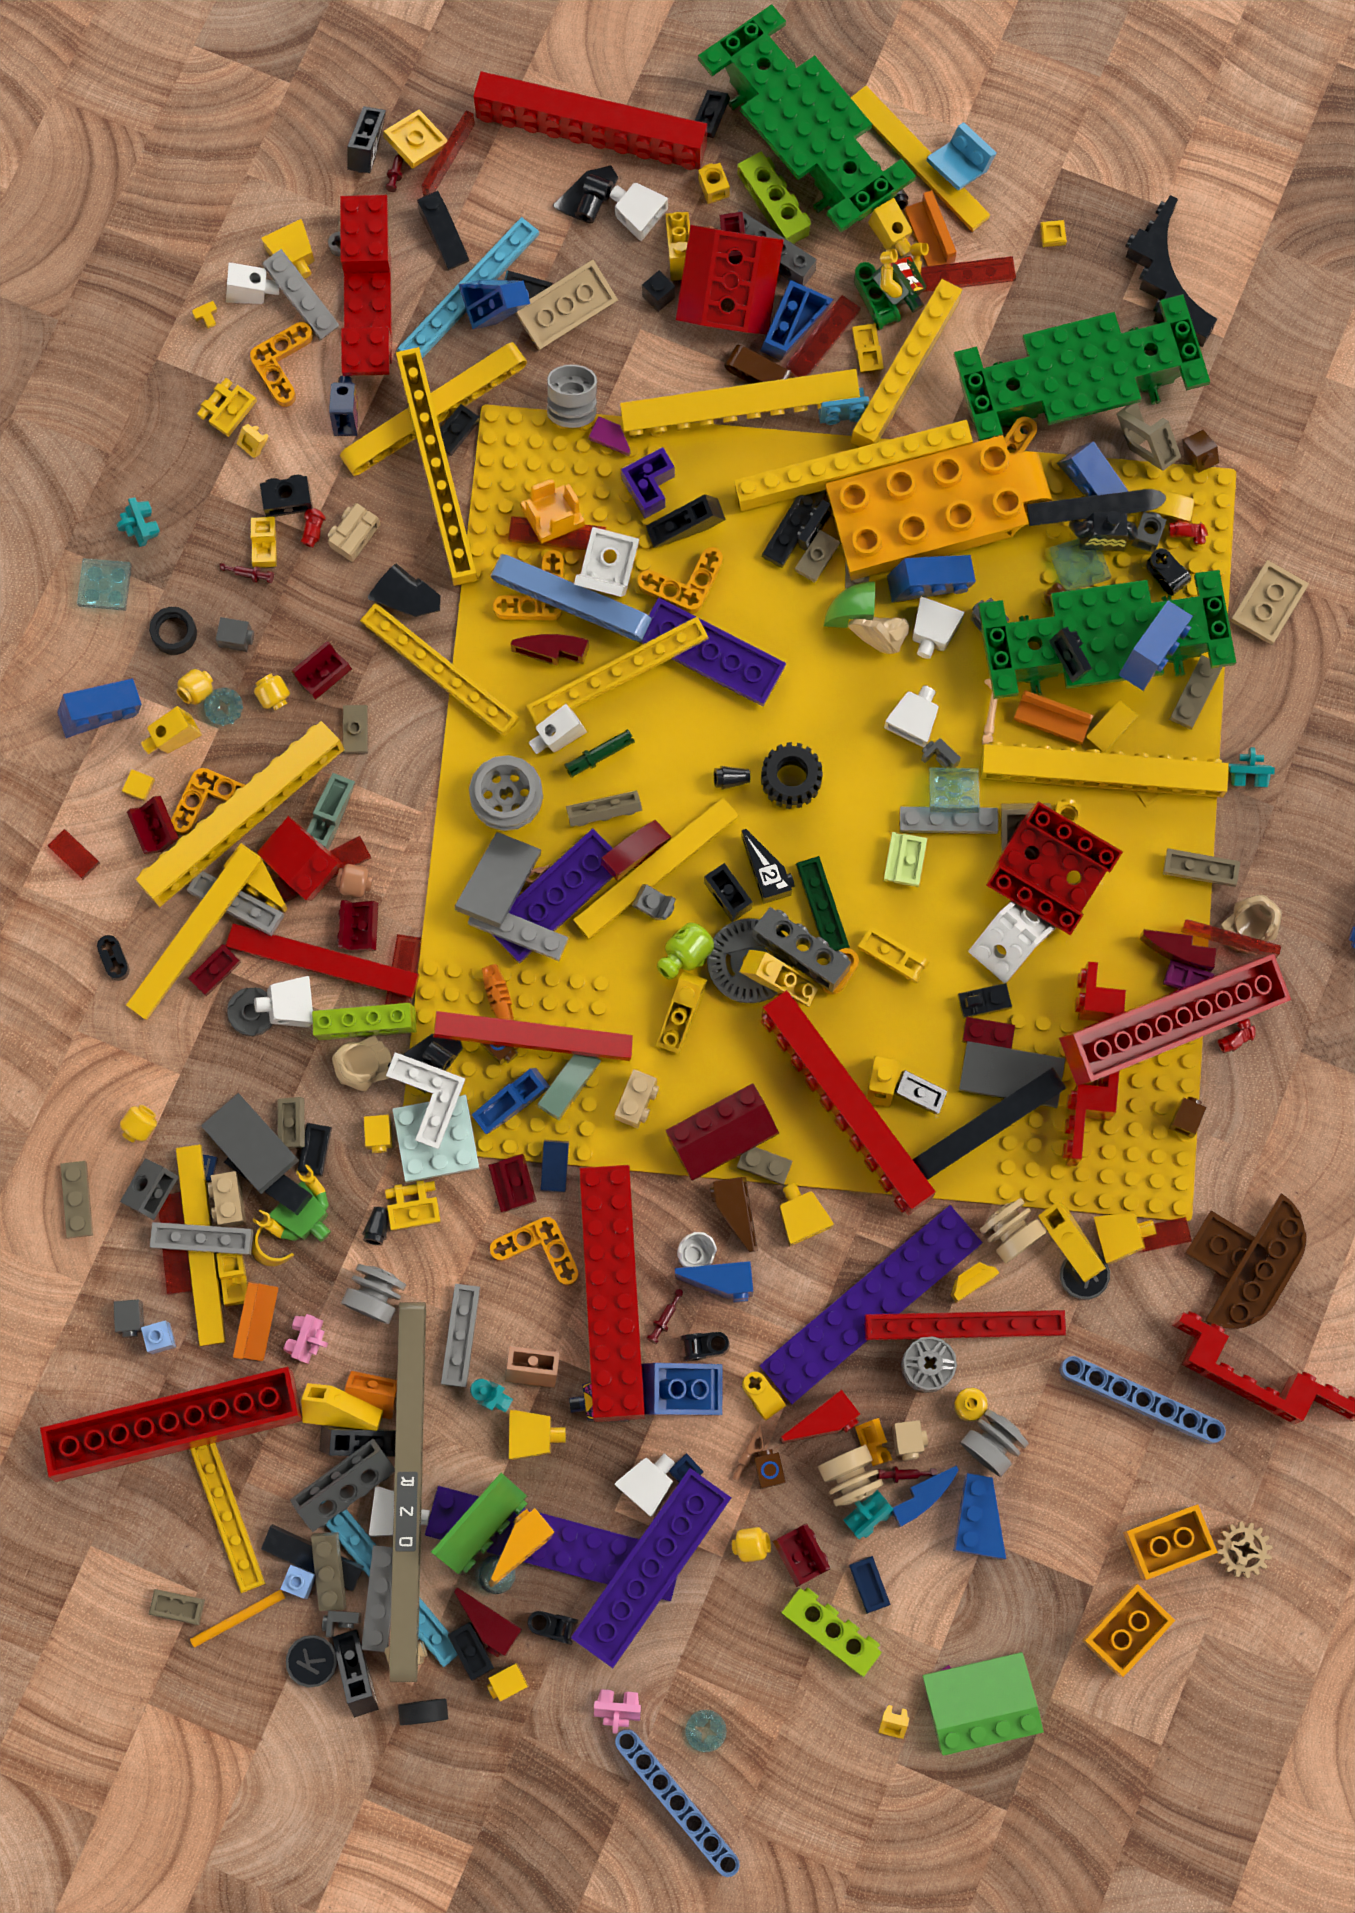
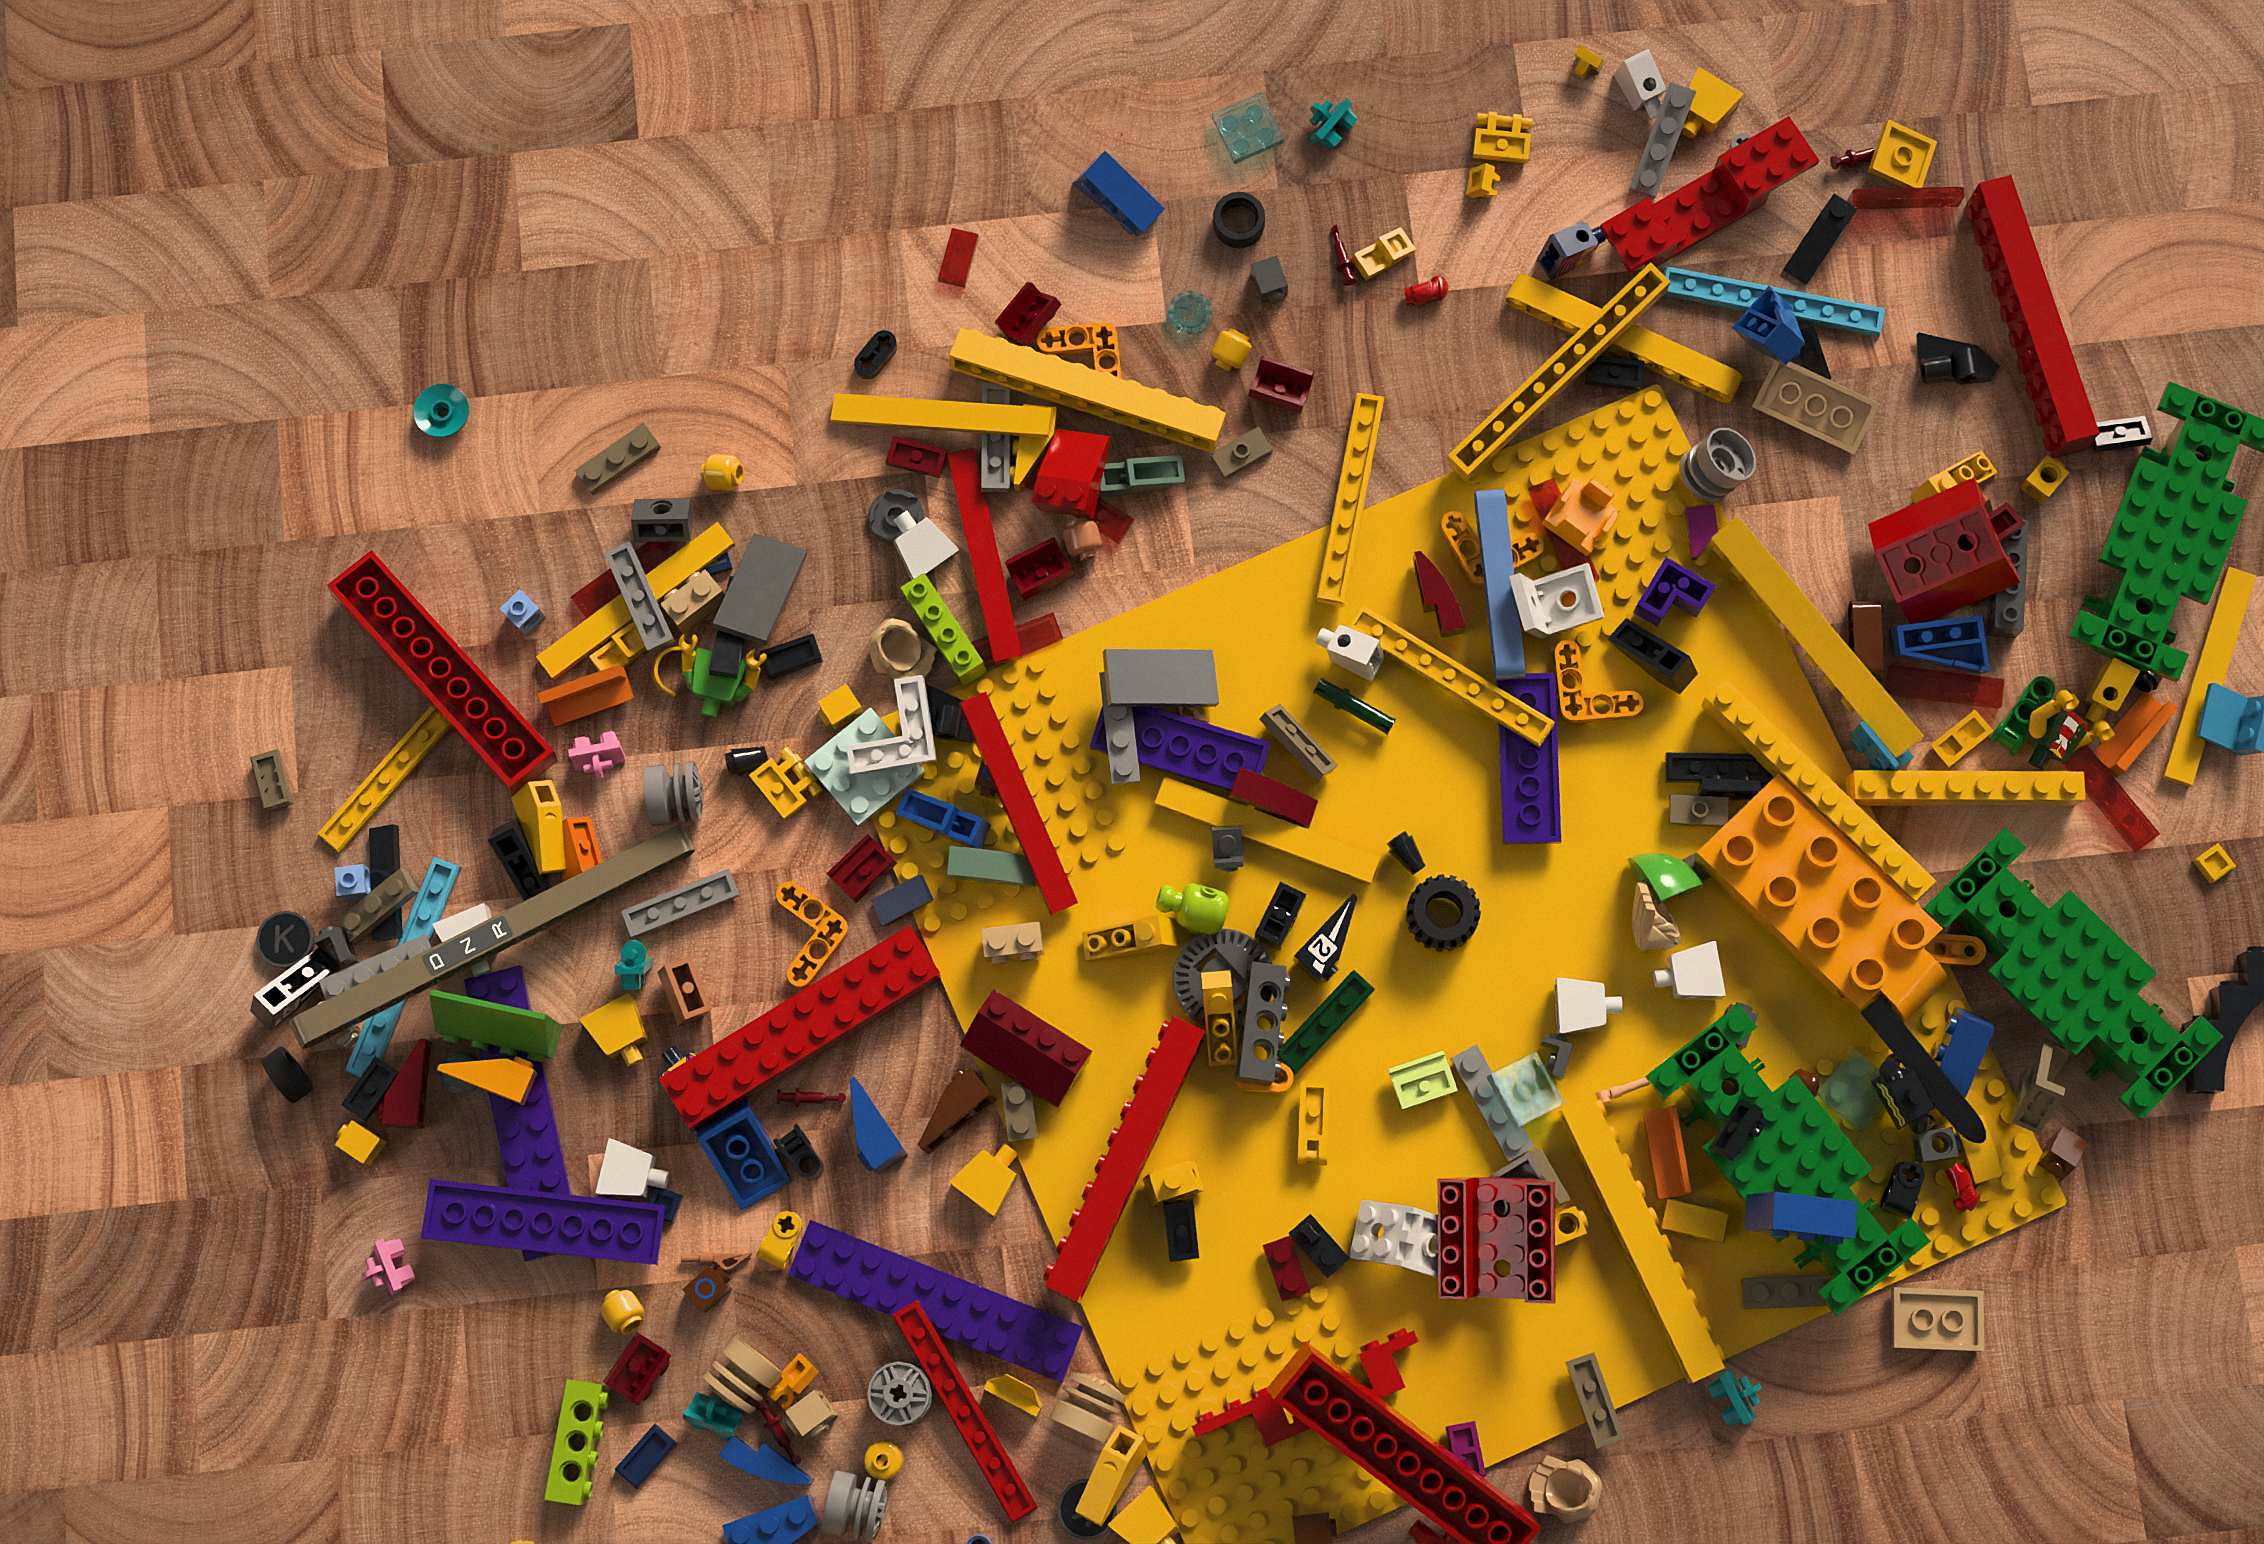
camera: 65 degrees right, 0 degrees up
dark grey brick [114,1299,144,1338] -> none
yellow tile [122,769,155,801] -> none
yellow torso [141,706,202,754] -> none
yellow head [176,669,213,705] -> none
light orange bar [190,1589,286,1648] -> none
light orange beam [250,322,313,407] -> none
black brick [260,474,313,517] -> none
dark tan plate [278,1097,305,1149] -> none
dark grey brick [290,1439,395,1532] -> none
tan brick [328,503,381,562] -> none
black slope [347,106,386,174] -> none
black panel [368,563,441,617] -> none
light grey wheel [469,755,543,831] -> none
orange hinge [482,964,515,1021] -> none
black piece [528,1611,578,1645] -> none
white torso [610,183,668,241] -> none
medium blue beam [615,1729,740,1877] -> none
black brick [642,270,675,312] -> none
white hair [677,1232,717,1267] -> none
clear light blue gear [685,1710,727,1752] -> none
lime brick [737,151,811,244] -> none
red slope [780,1389,860,1444] -> none
blue wedge [887,555,976,603] -> none
black beam [912,1067,1067,1180] -> none
dark grey tile [959,1041,1065,1108] -> none
dark red slope [1140,929,1217,972] -> none
clear red tile [1181,919,1281,958] -> none

